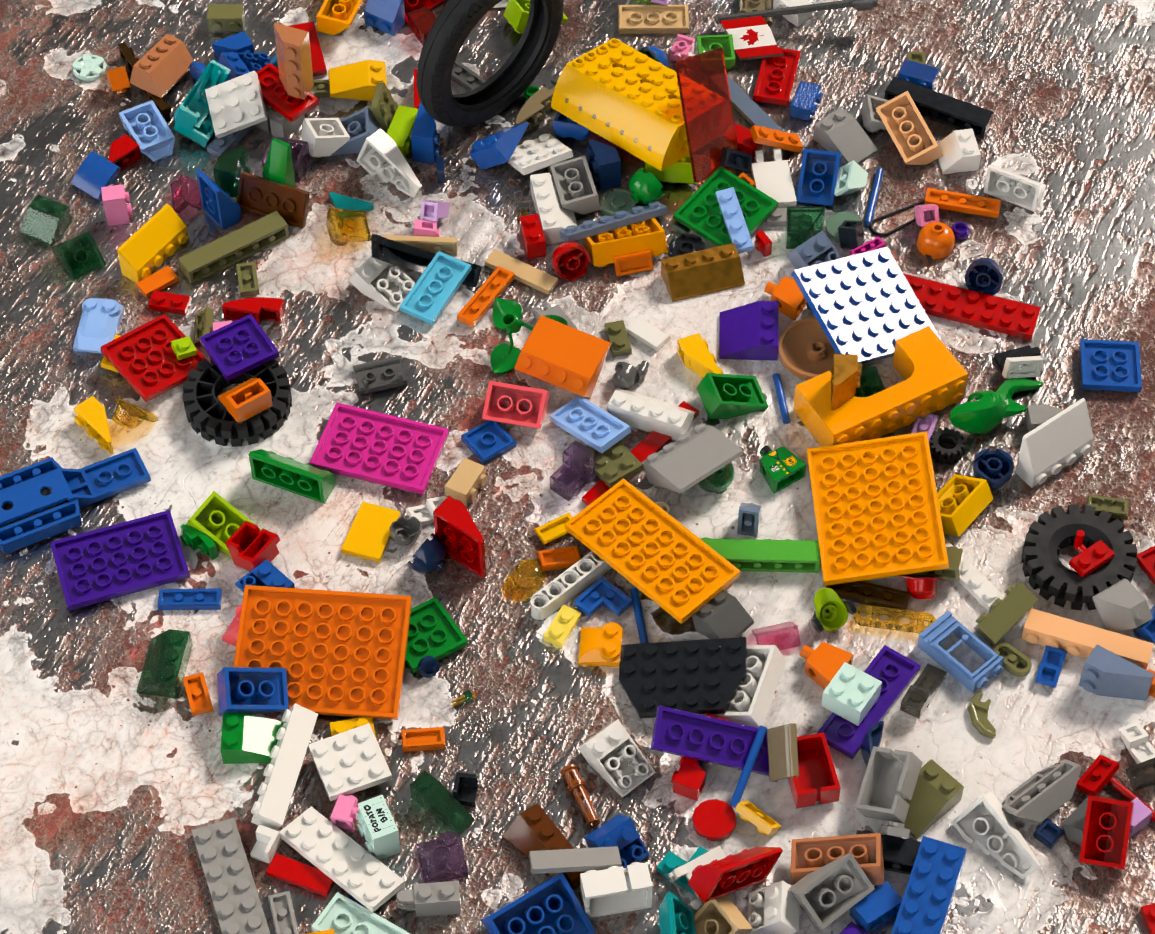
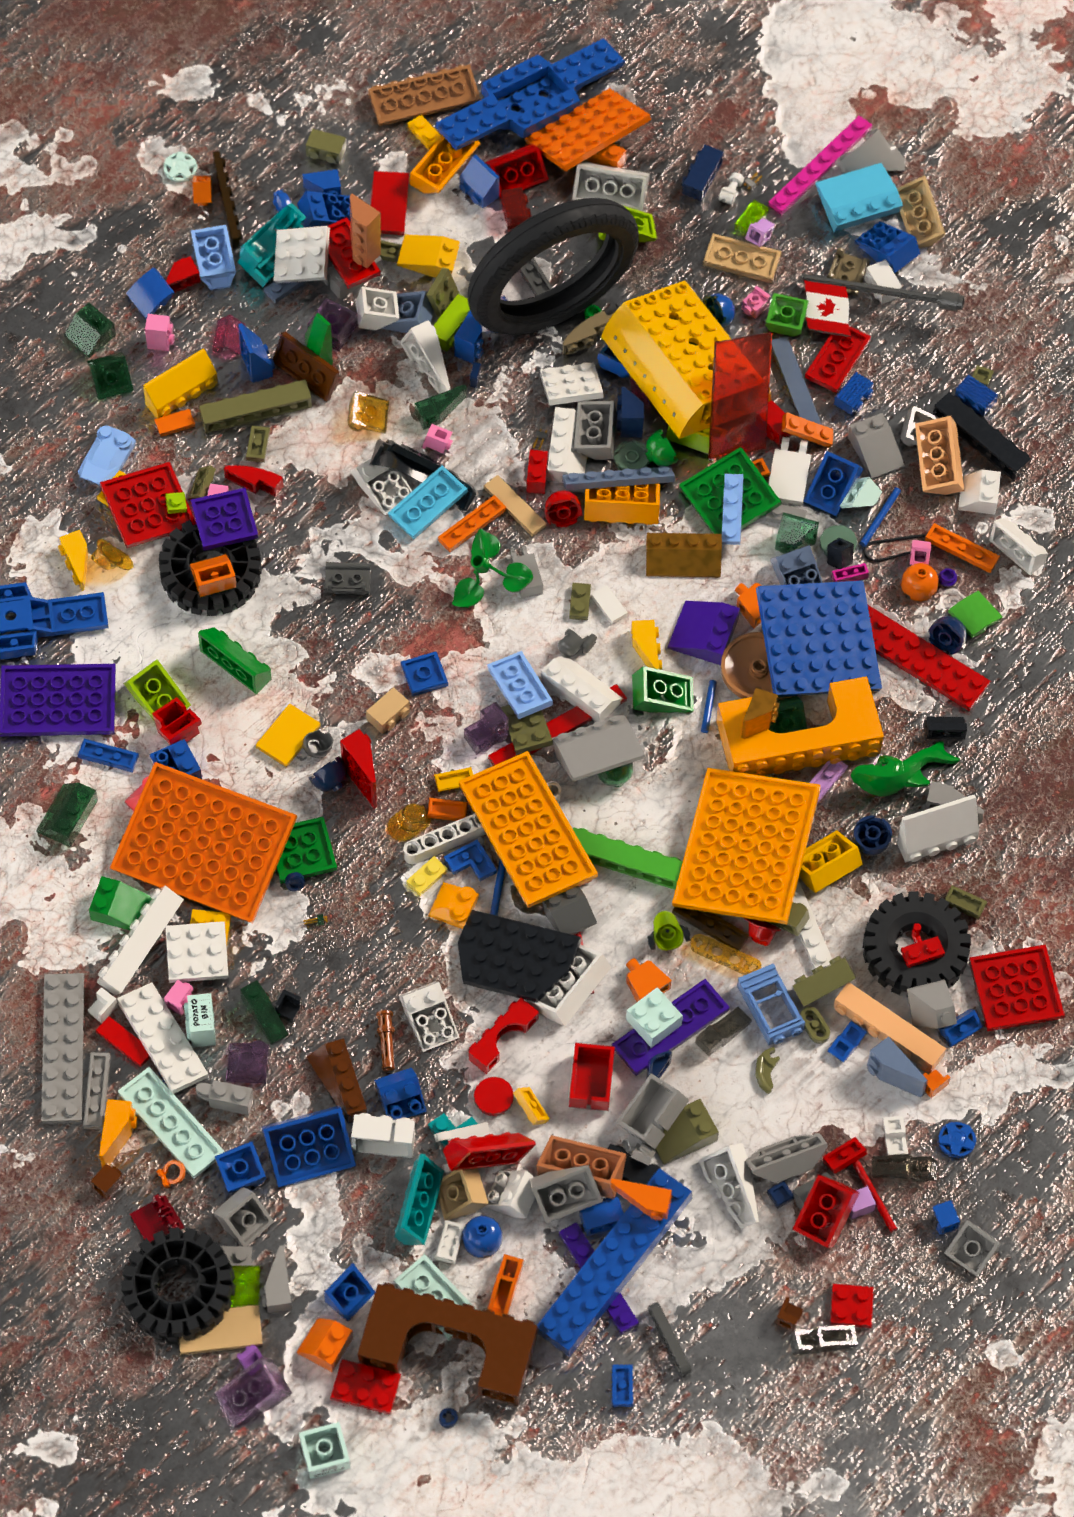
camera: 15 degrees right, 10 degrees up
nougat slope [130,34,194,98] -> none
red plate [148,290,191,315] -> none
green slope [180,524,219,560] -> none
orange plate [182,672,213,716] -> none
clear green slope [213,146,250,198] -> none
blue slope [217,667,289,716] -> none
dark pink plate [309,402,449,495] -> none
teal tile [329,192,374,220] -> none
tan tile [382,235,458,255] -> none
orange tile [401,727,446,752] -> none
white slope [406,496,446,526] -> none
lavender brick [420,200,449,222] -> none
blue slope [469,122,529,170] -> none
coral slope [482,381,550,429] -> none
orange slope [514,315,611,398] -> none
light grey tile [529,846,622,874] -> none
orange tile [613,250,654,277] -> none
dark purple plate [651,705,769,776] -> none
black tile [669,233,706,257] -> none
black plate [719,147,753,173] -> none
blue bar [729,725,767,808] -> none
sand blue slope [737,503,762,537] -> none
clear pink panel [752,621,801,650] -> none
red plate [754,230,772,257] -> none
green torso [759,446,806,494] -> none
dark tan piece [767,723,799,782] -> none
black tyre [929,427,966,465] -> none
white plate [1002,356,1043,379] -> none
blue plate [1079,339,1142,392] -> none
none -> clear green slope [414,385,467,430]
none -> orange slope [611,1178,672,1220]
none -> bright green slope [948,591,1003,638]

